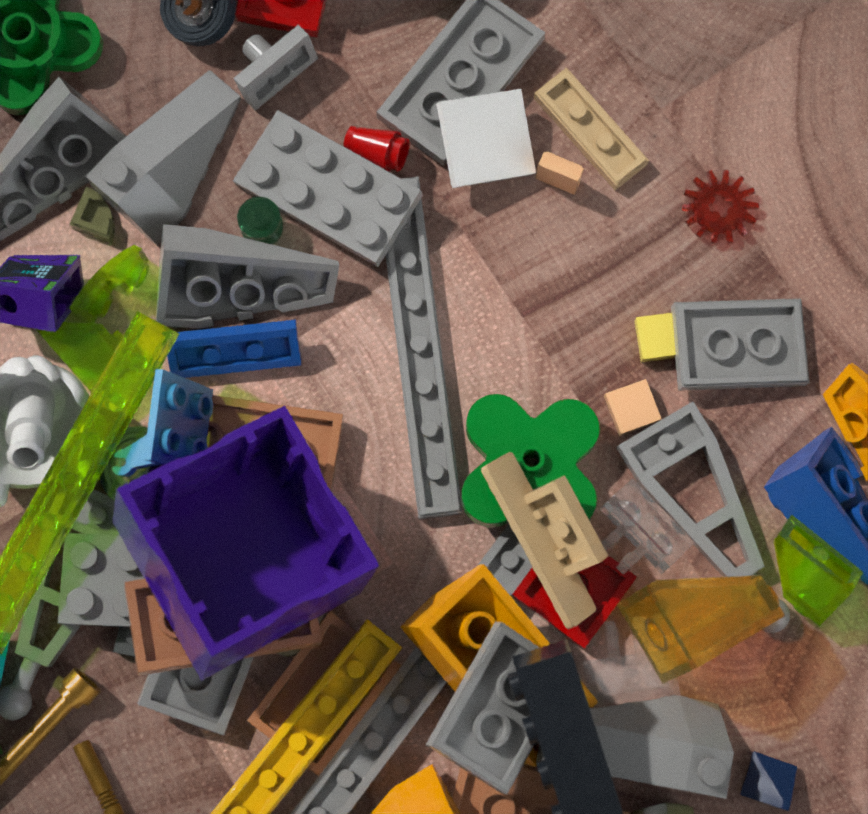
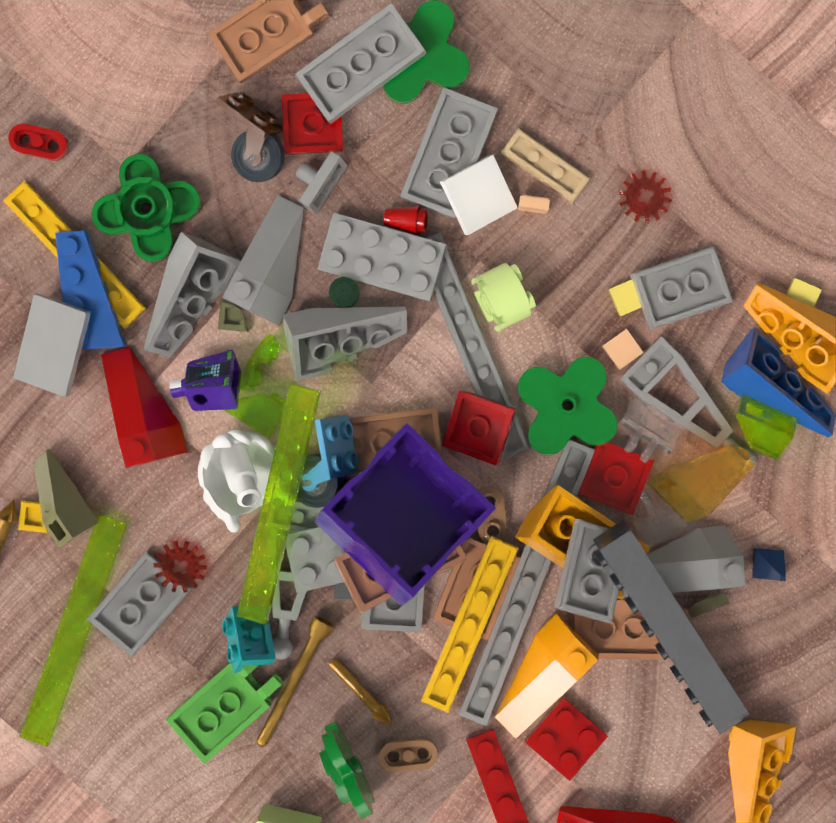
camera: 15 degrees left, 10 degrees up
blue plate [164,320,301,378] -> none
tan bracket [481,452,608,629] -> none
none -> red plate [442,389,517,466]
none -> yellowish green brick [471,263,536,332]
none -> medium nougat plate [477,487,507,544]

